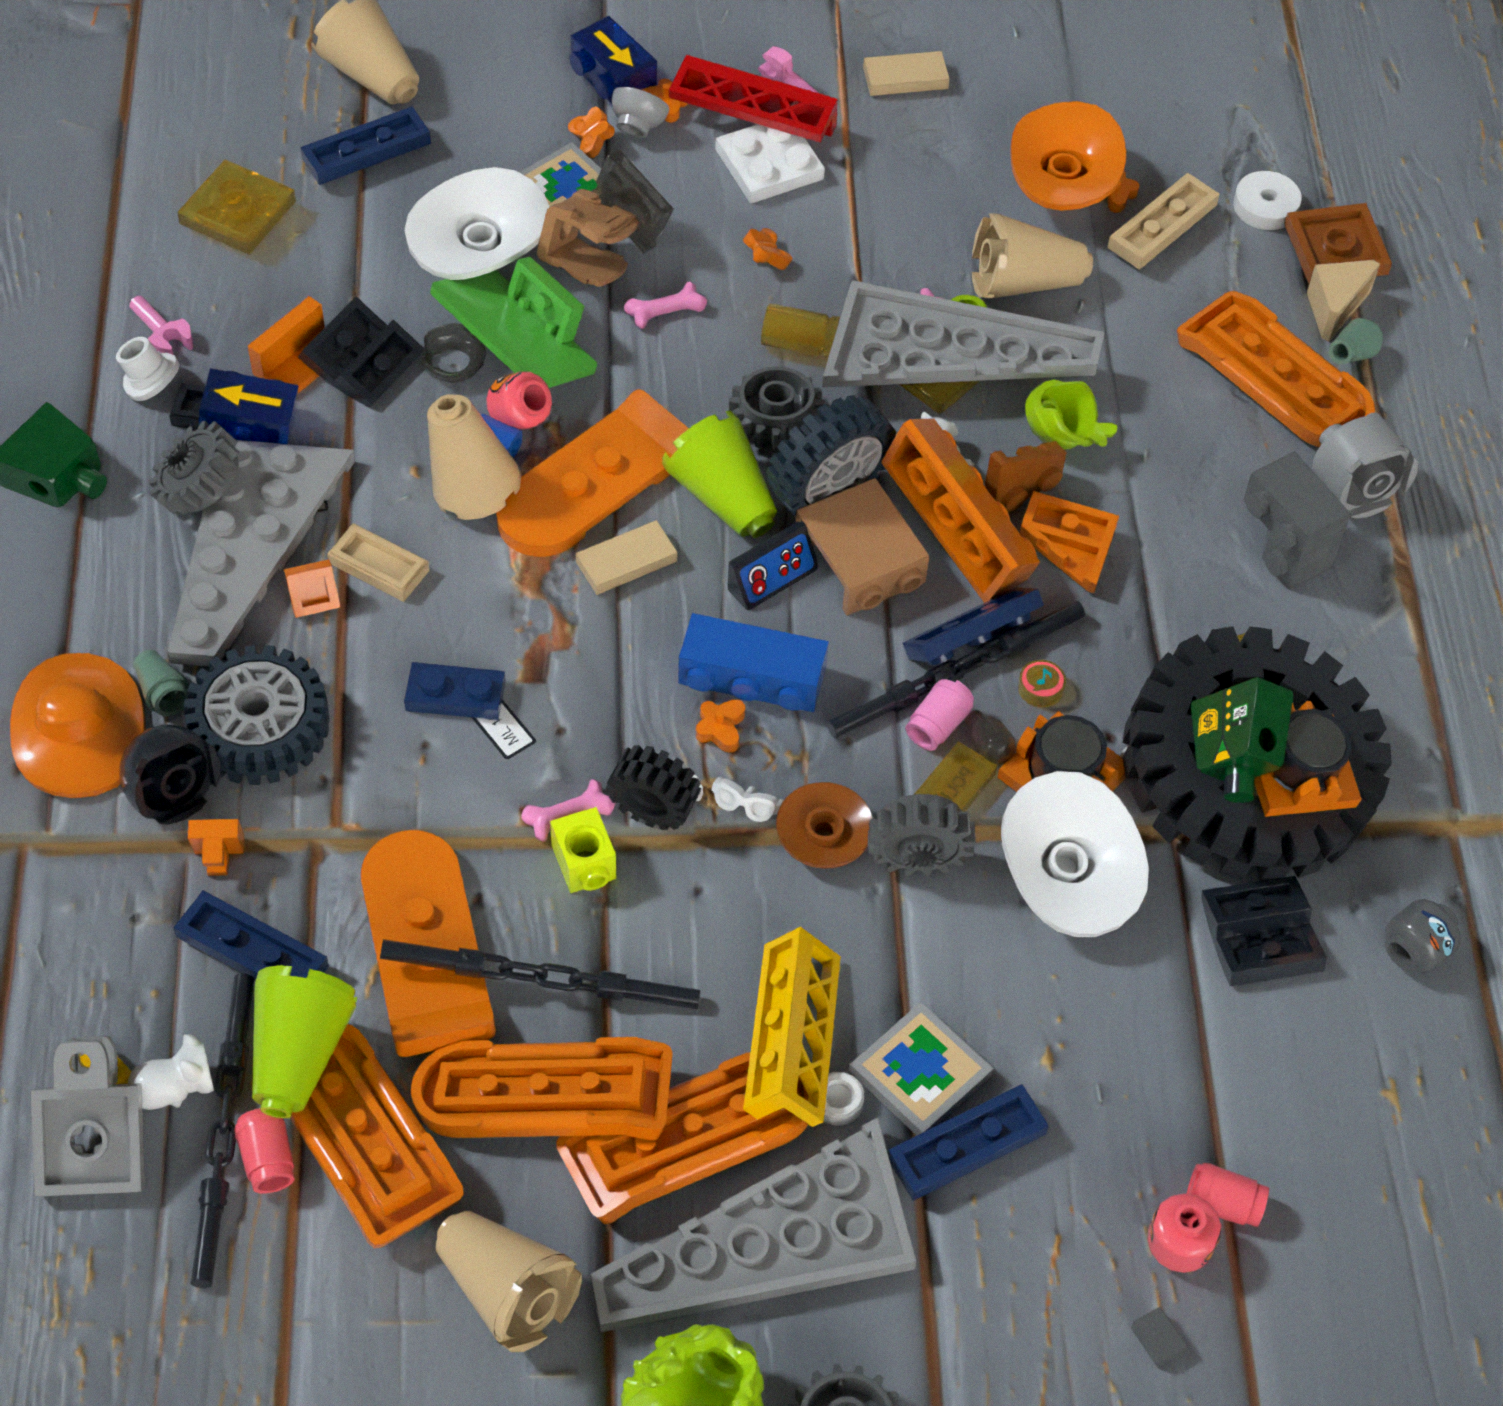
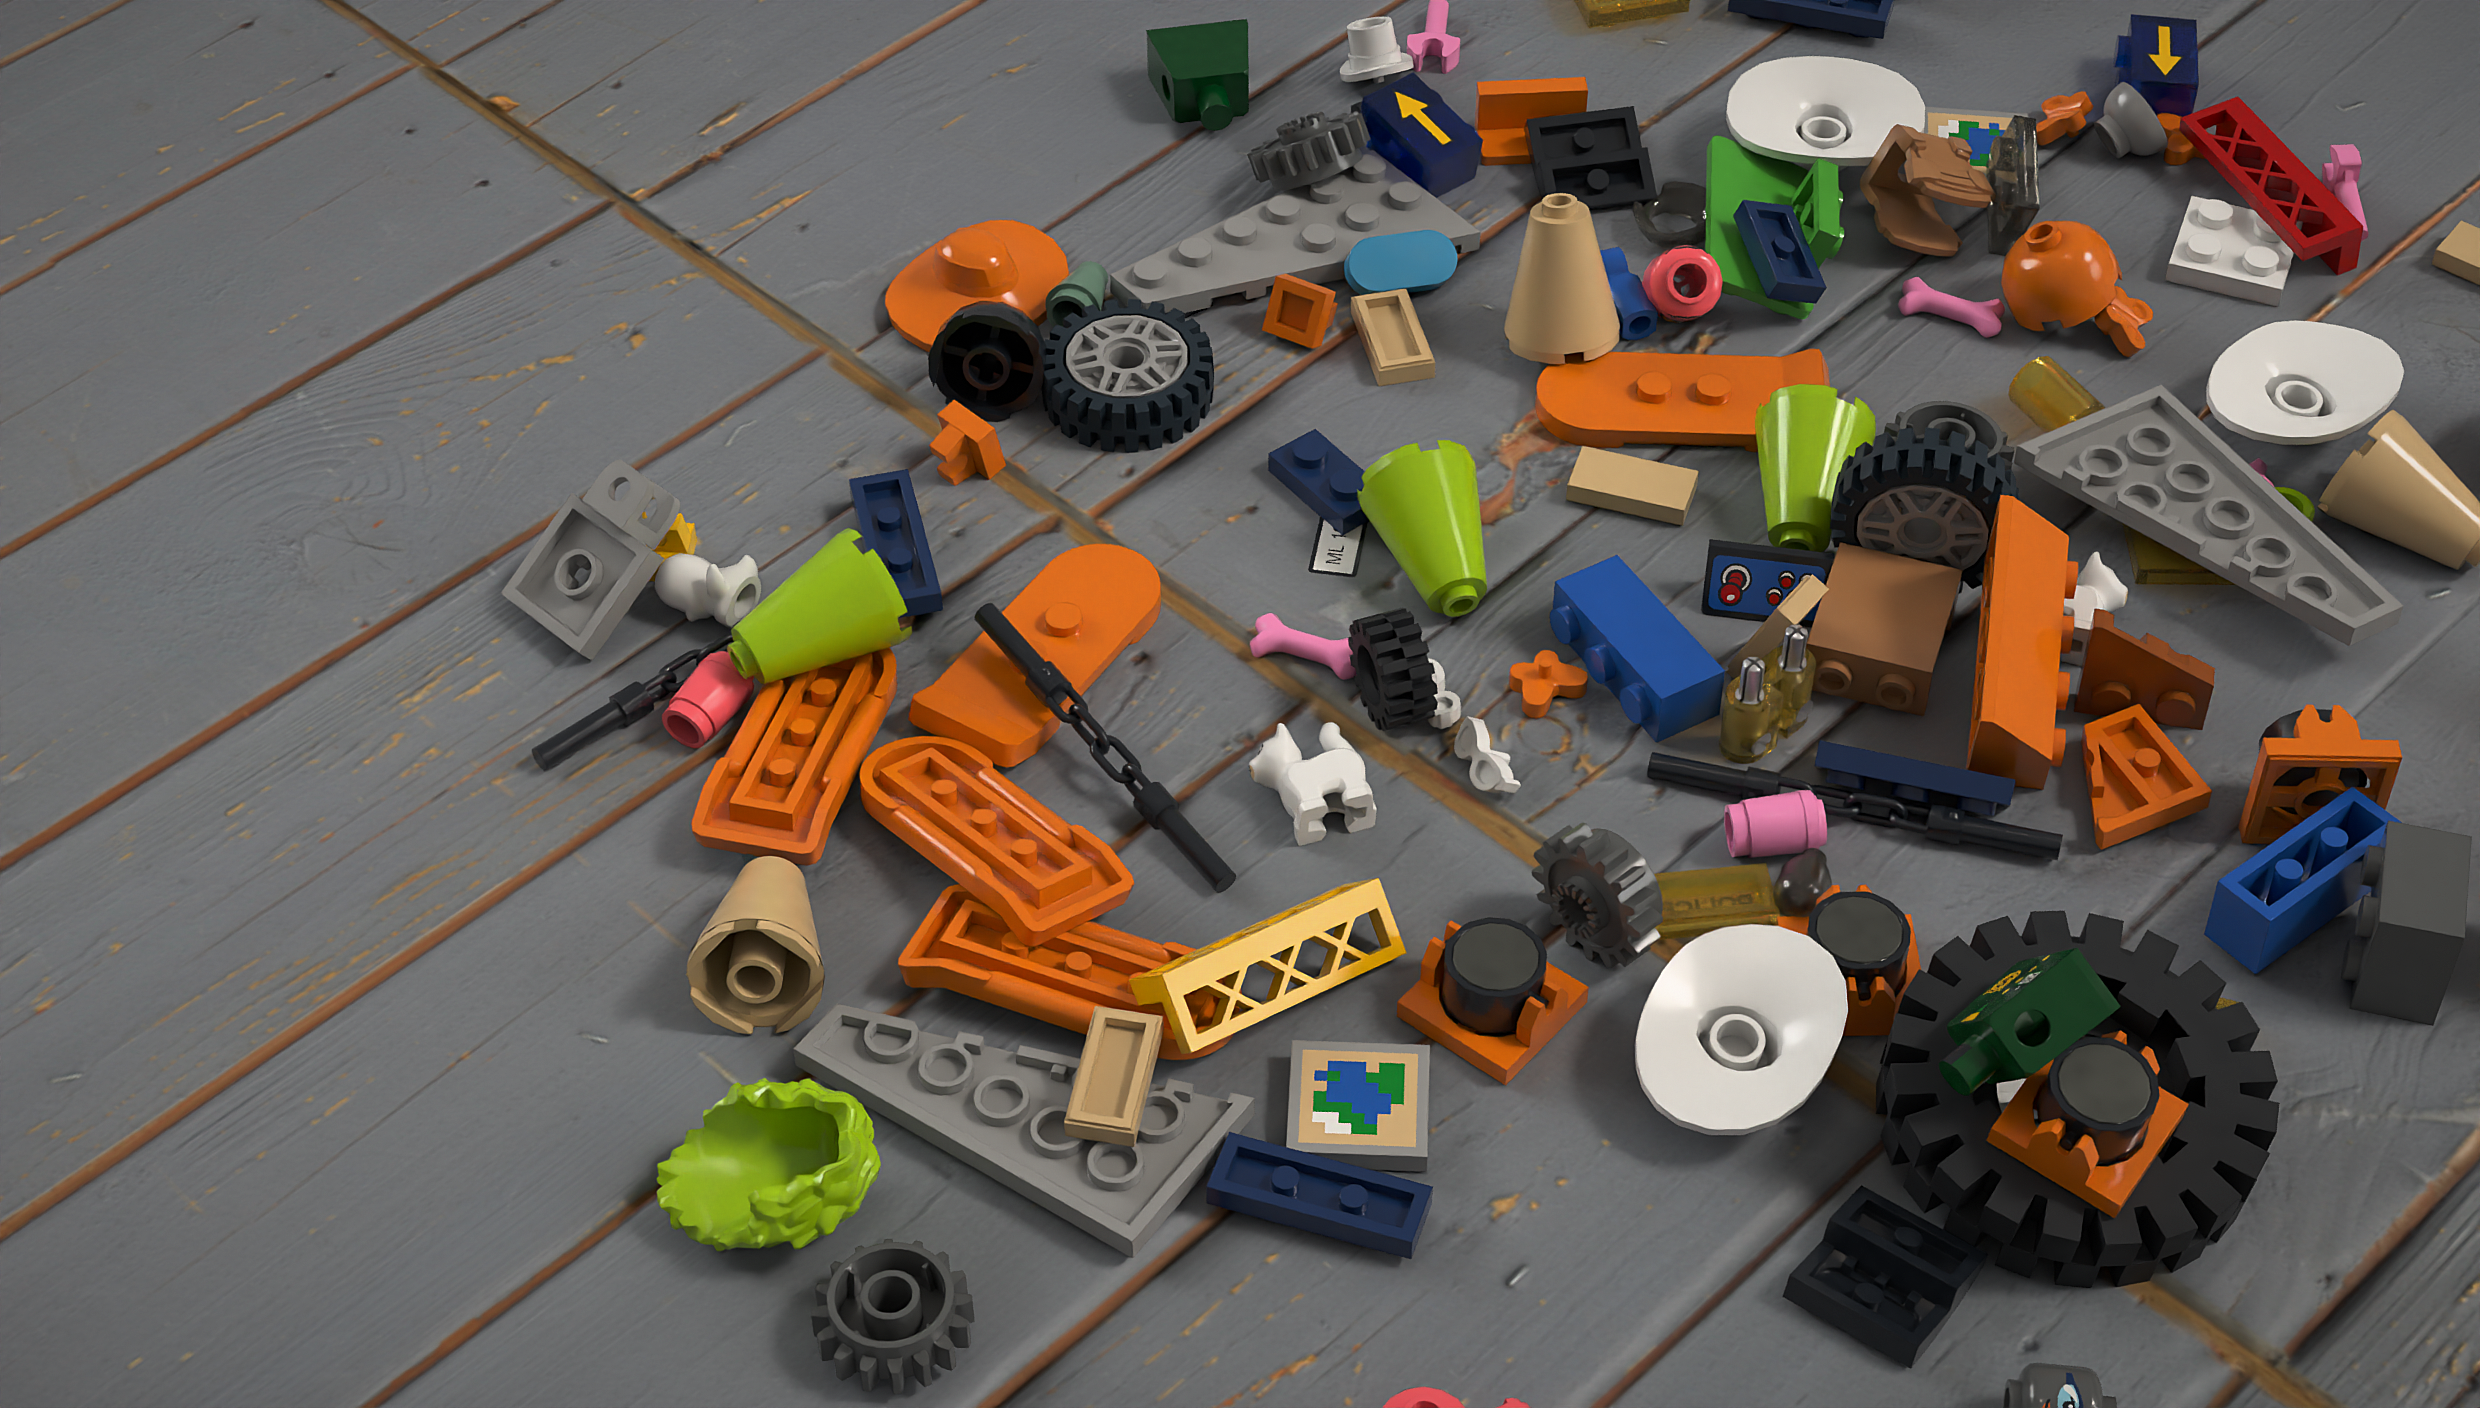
camera: 50 degrees right, 10 degrees down
neon yellow brick [550,807,617,894] -> none
dark orange dish [776,782,873,869] -> none
white tile [824,1072,864,1126] -> none
clear yellow tile [1018,660,1066,707] -> none
lime hat [1025,379,1117,450] -> none
none -> tan tile [1064,1006,1164,1147]
none -> white animal [1249,722,1377,846]
none -> dark azure tile [1344,230,1458,295]
none -> lime cone [1357,440,1487,617]
none -> piece [1397,917,1589,1086]
none -> clear yellow piece [1719,624,1816,764]
none -> tan tile [1726,574,1829,684]
none -> dark blue plate [1733,200,1827,304]
none -> orange cylinder [2001,221,2122,331]
none -> blue brick [2204,787,2402,974]
none -> white hat [2206,320,2404,445]
none -> orange piece [2239,704,2402,844]

